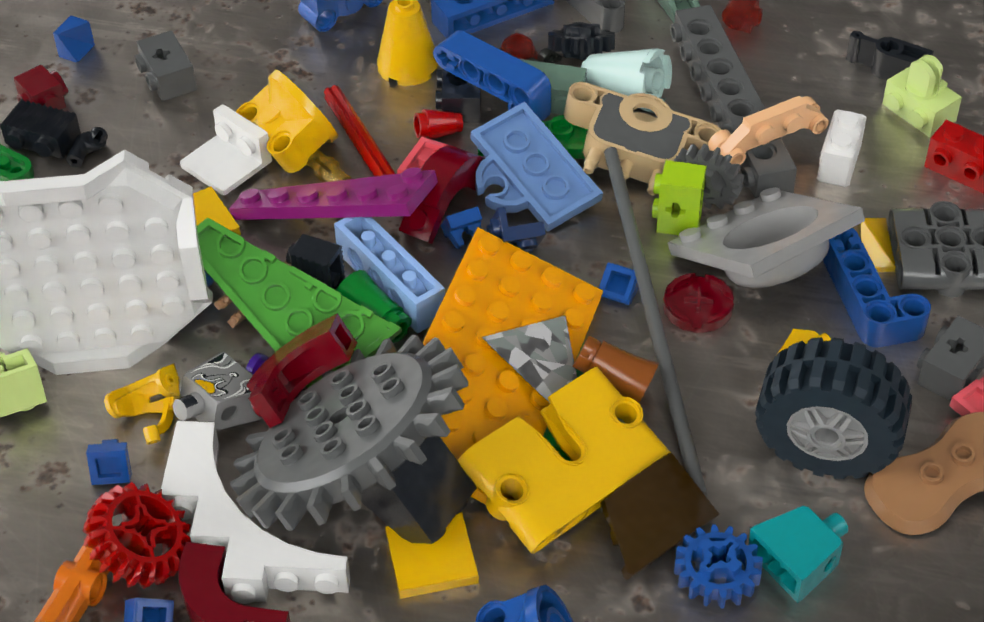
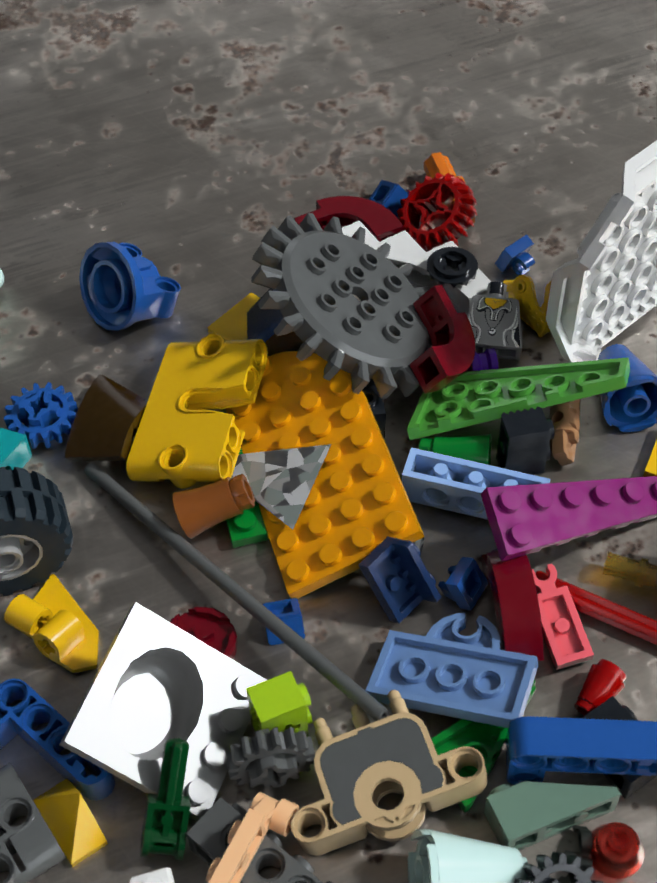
camera: 145 degrees right, 5 degrees up
none -> dark green connector [140,738,190,860]
none -> black gear [427,247,478,289]

